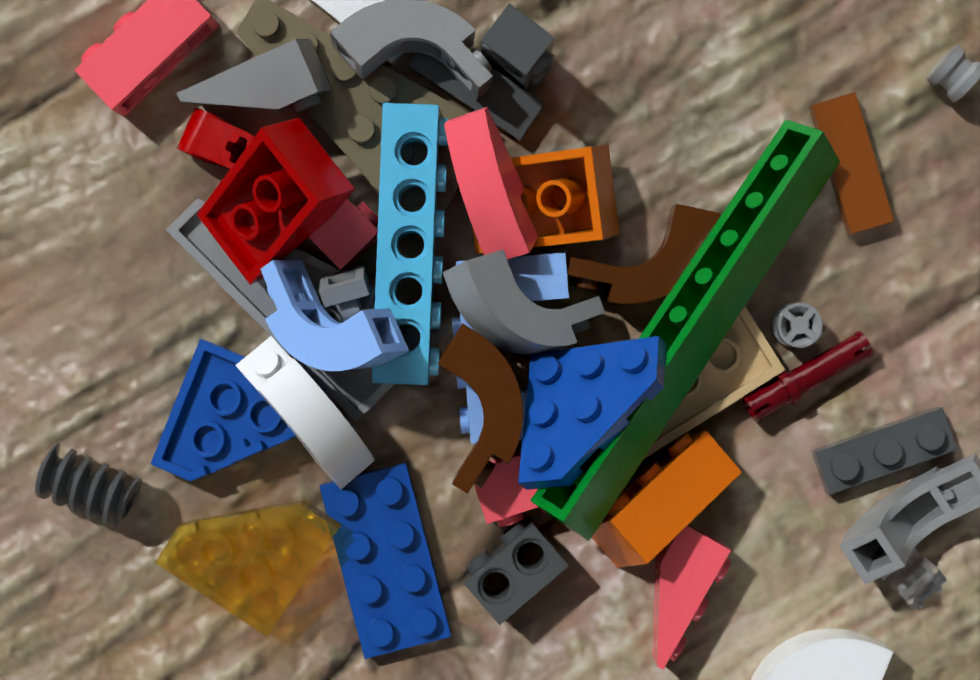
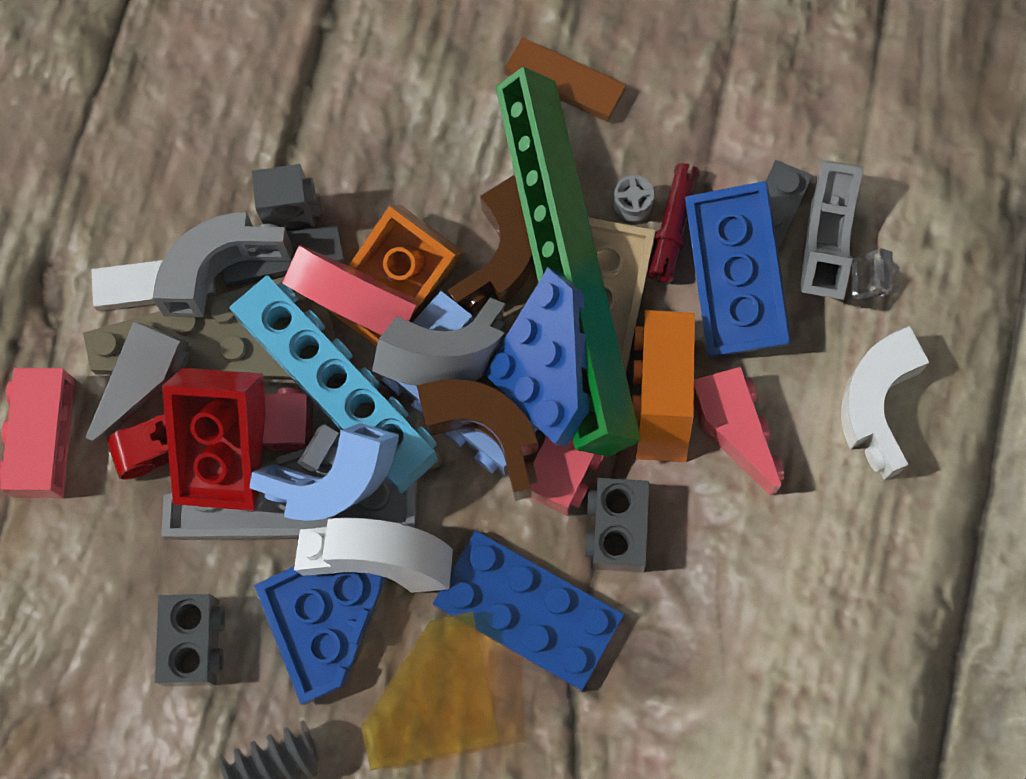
camera: 40 degrees left, 15 degrees down
none -> dark grey brick [155,594,225,686]
none -> blue plate [685,181,792,358]

